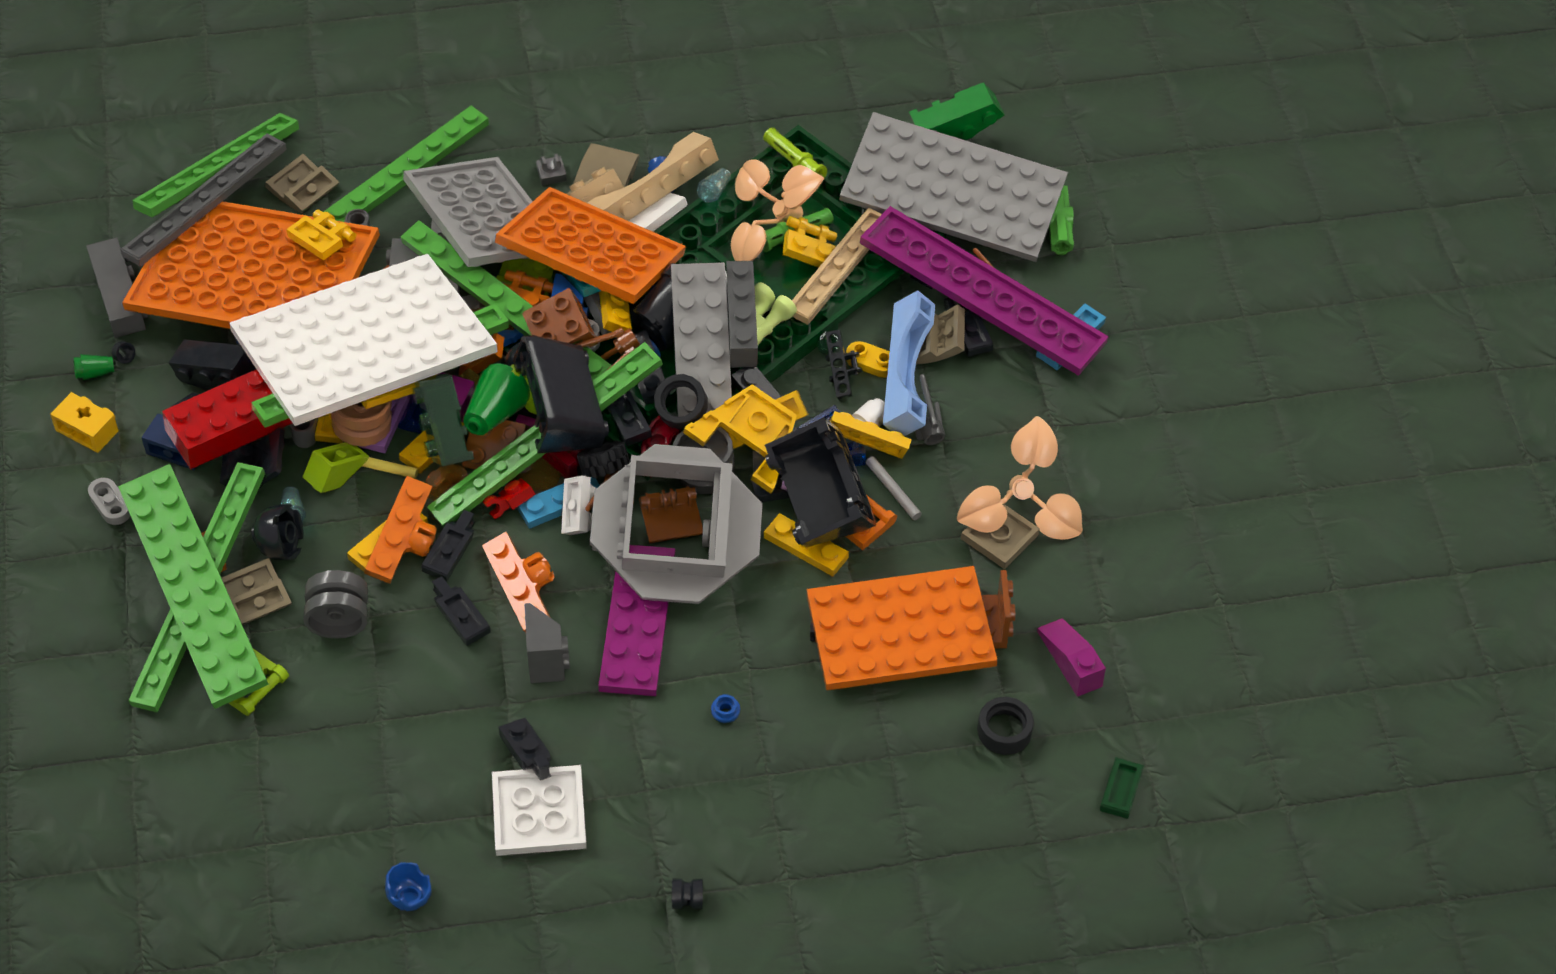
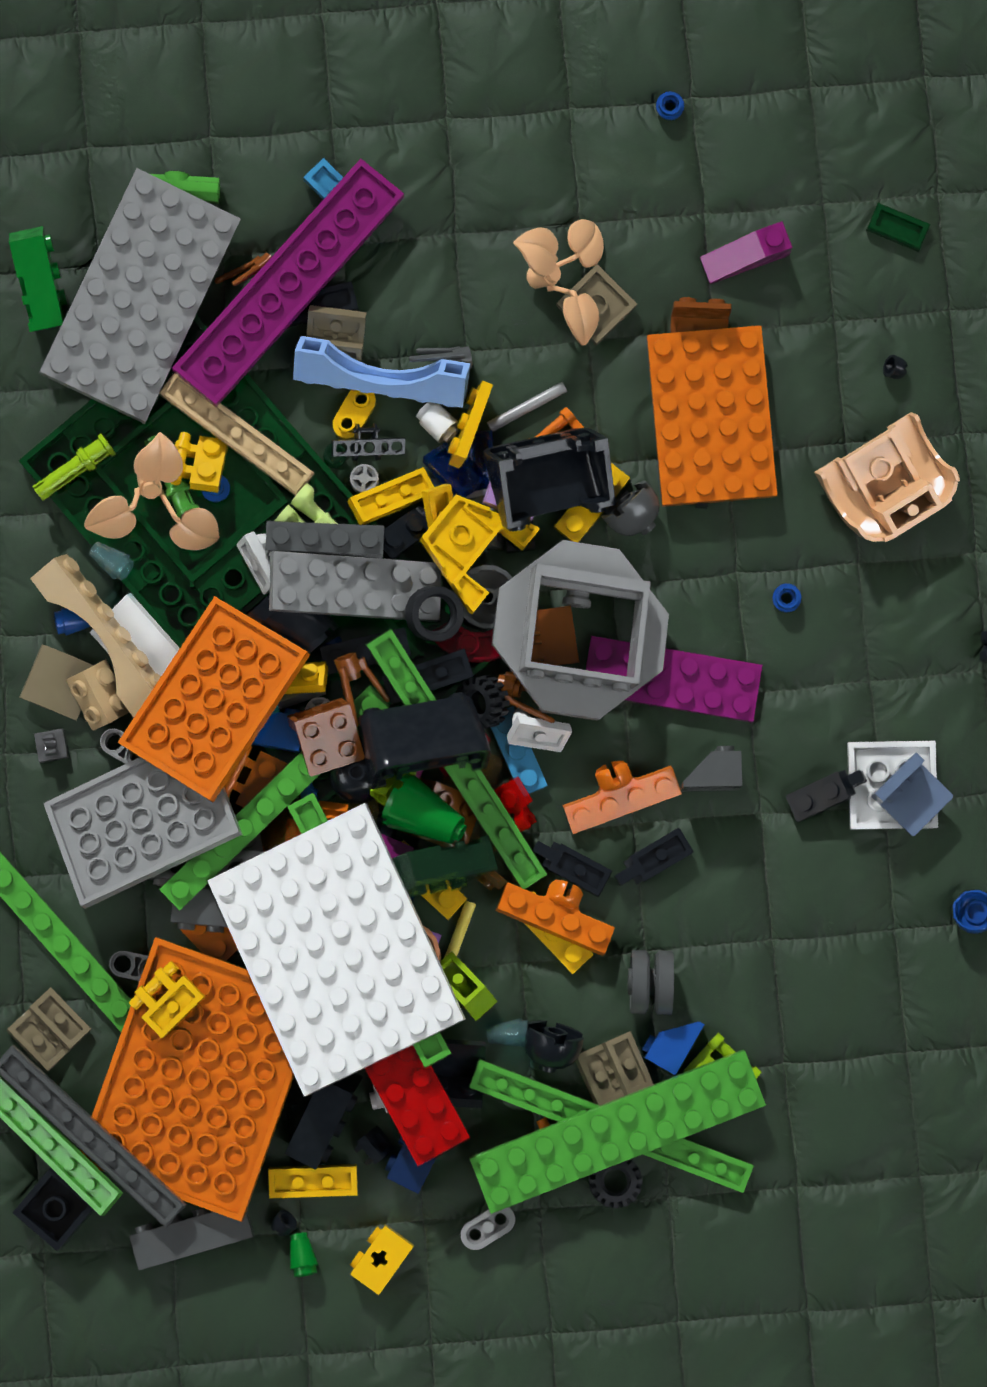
camera: 85 degrees left, 30 degrees up
black tyre [977,696,1034,755] -> none
none -> black brick [12,1167,94,1251]
none -> blue plate [201,475,230,503]
none -> yellow plate [268,1164,358,1199]
none -> yellow plate [347,467,434,525]
none -> light grey wheel [350,464,379,494]
none -> black tyre [589,1159,643,1208]
none -> dark grey cylinder [602,480,660,536]
none -> blue slope [642,1021,705,1075]
none -> blue plate [656,91,684,120]
none -> light nougat piece [814,412,960,542]
none -> sand blue bracket [871,752,953,837]
none -> black hinge [883,355,908,379]

